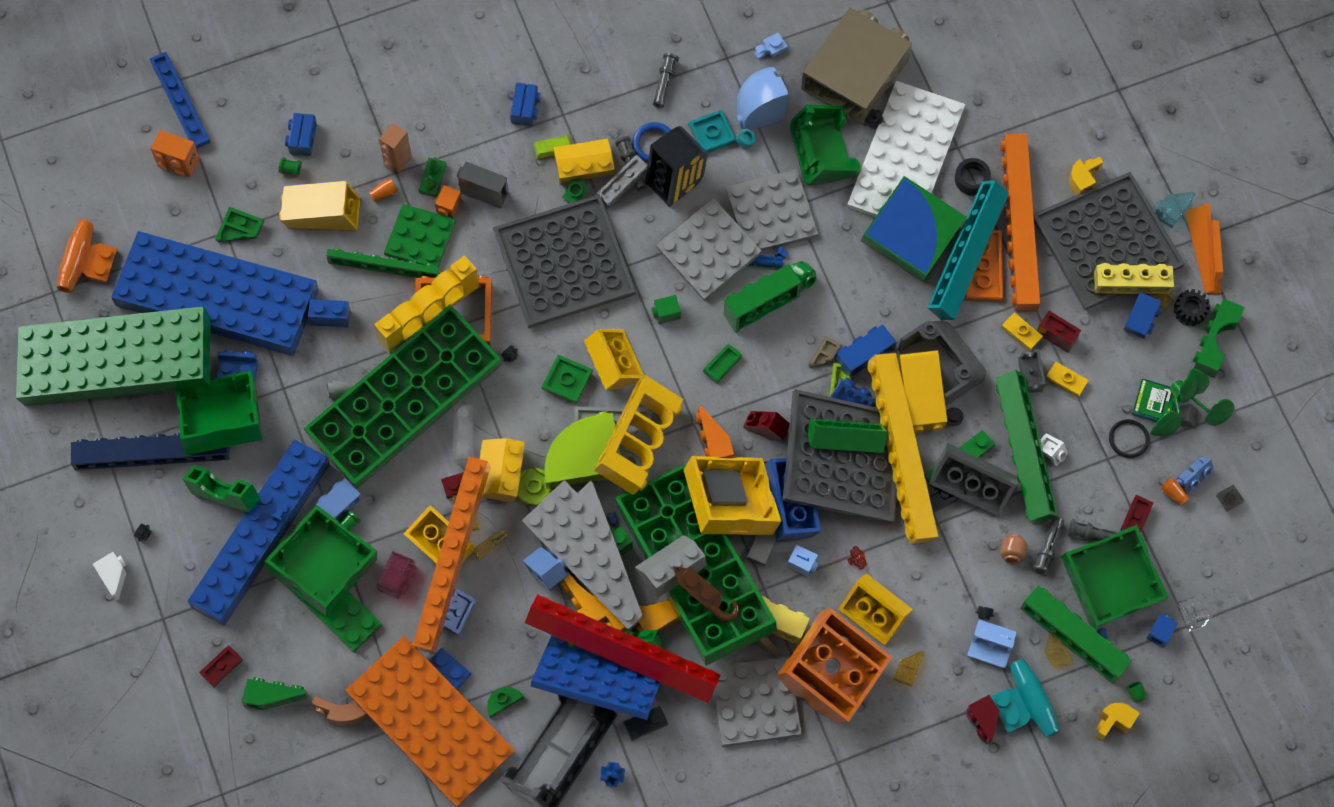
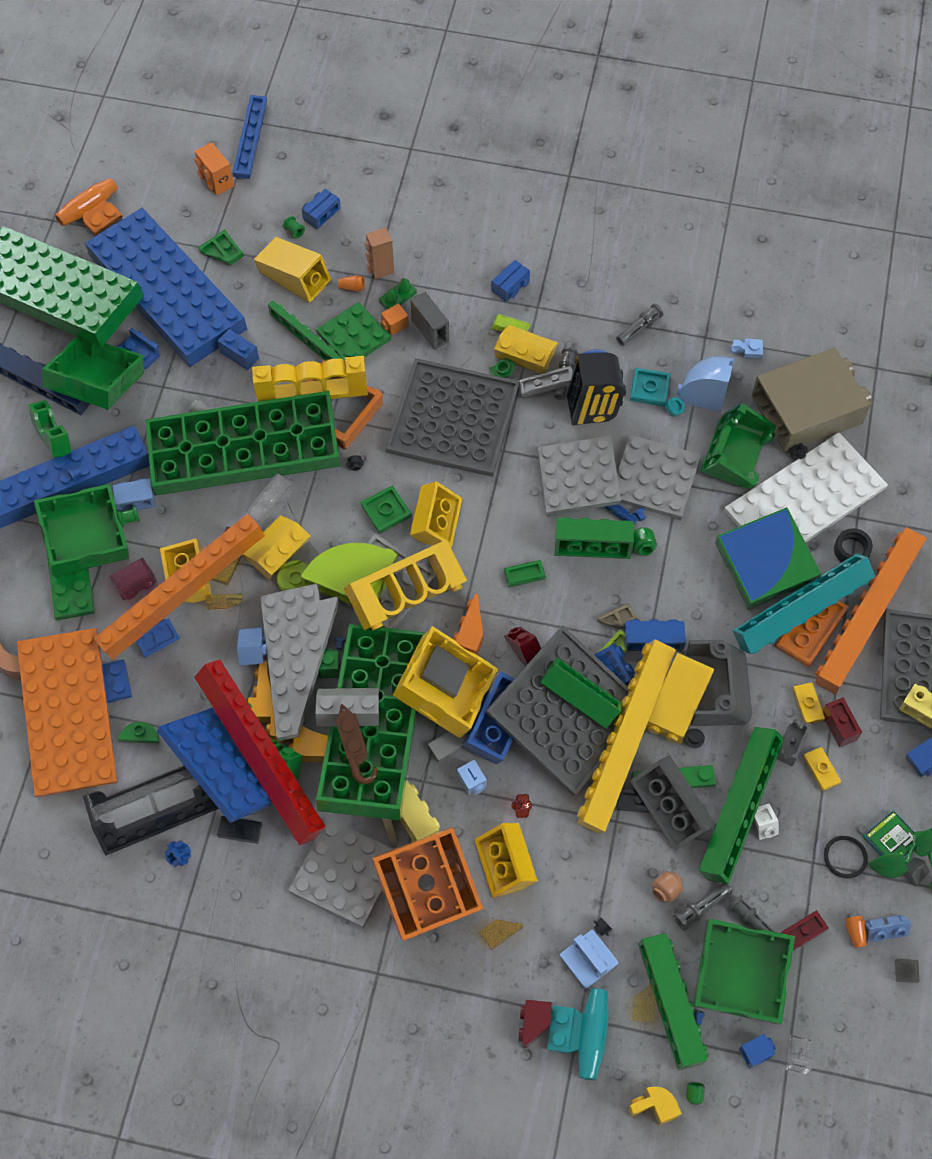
camera: 35 degrees right, 5 degrees down
green brick [651,295,681,324] -> none

